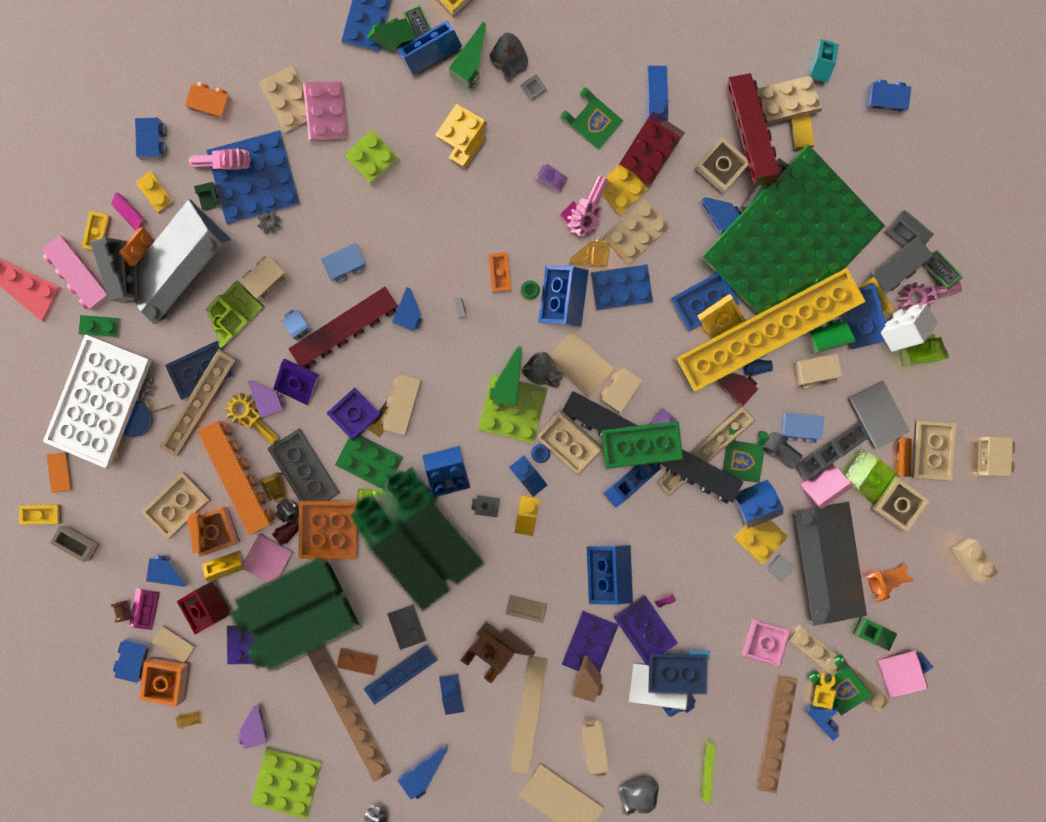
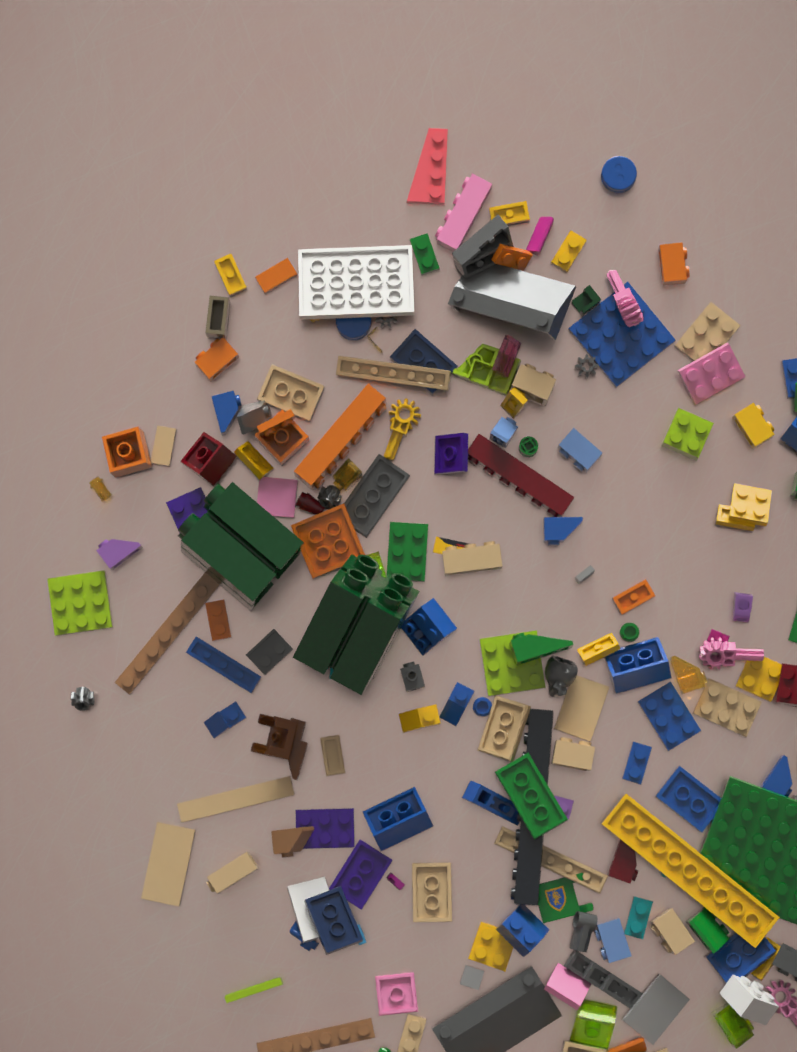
camera: 70 degrees right, 5 degrees down
reddish brown bush [111,600,132,623] -> none
blue brick [113,638,150,683] -> none
dark pink slope [129,588,159,630] -> none
blue brick [135,117,166,160] -> none
medium lavender slope [248,380,286,418] -> none
dark purple plate [326,387,381,441] -> none
blue slope [398,745,448,800] -> none
dark grey piece [618,778,659,815] -> none
yellow plate [698,294,746,339] -> none
blue cone [743,359,773,377] -> none
none -> orange brick [195,337,239,382]
none -> dark grey slope [237,400,271,435]
none -> tan plate [412,863,452,922]
none -> clear pink tile [492,335,521,378]
none -> yellow plate [501,387,528,419]
none -> green wheel [519,436,538,458]
none -> yellow plate [577,633,620,666]
none -> blue head [601,156,637,193]
none -> blue plate [622,742,652,785]
none -> teal plate [624,896,653,939]
none -> yellow brick [732,402,775,449]

